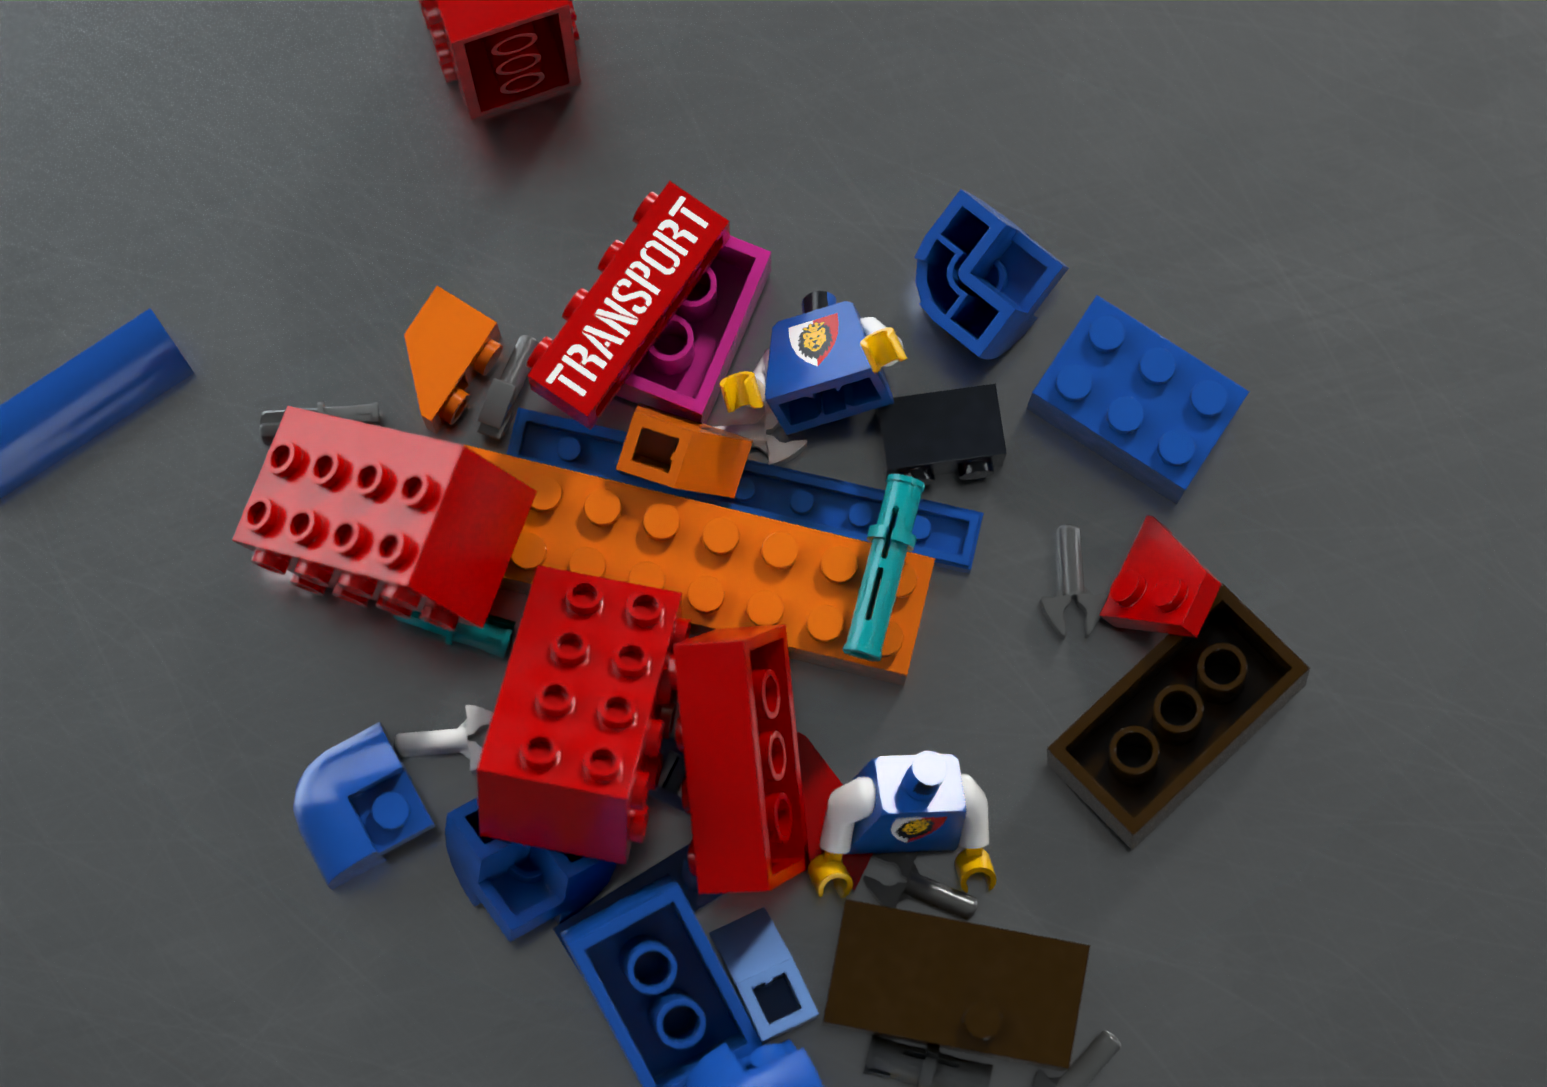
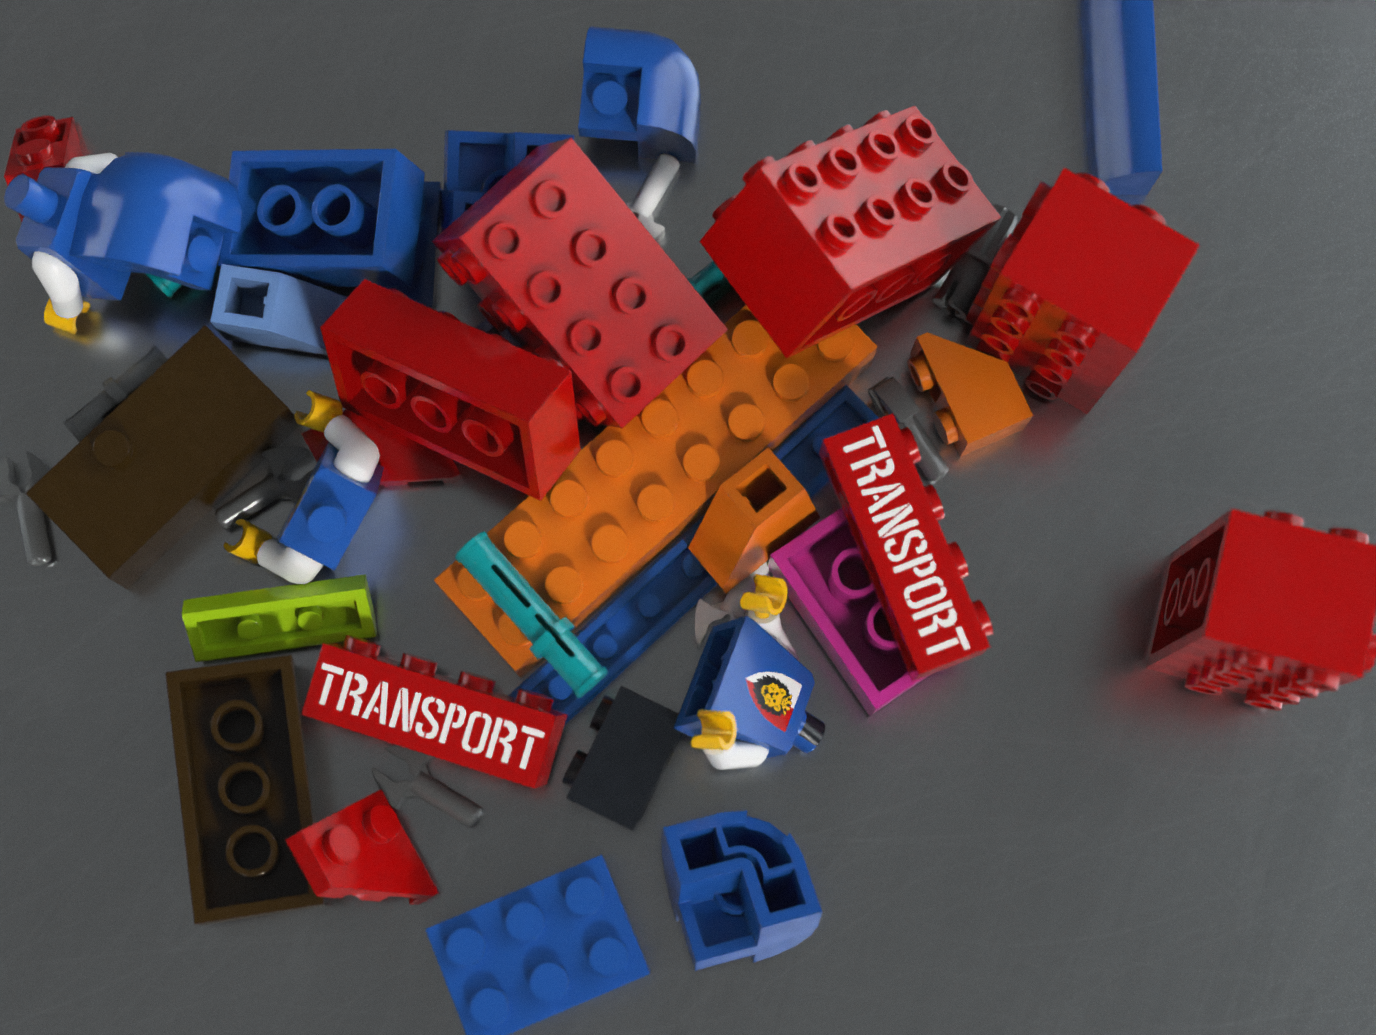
camera: 125 degrees right, 0 degrees up
none -> lime plate [181,574,377,662]
none -> red brick [301,635,568,789]
none -> red brick [964,167,1200,414]

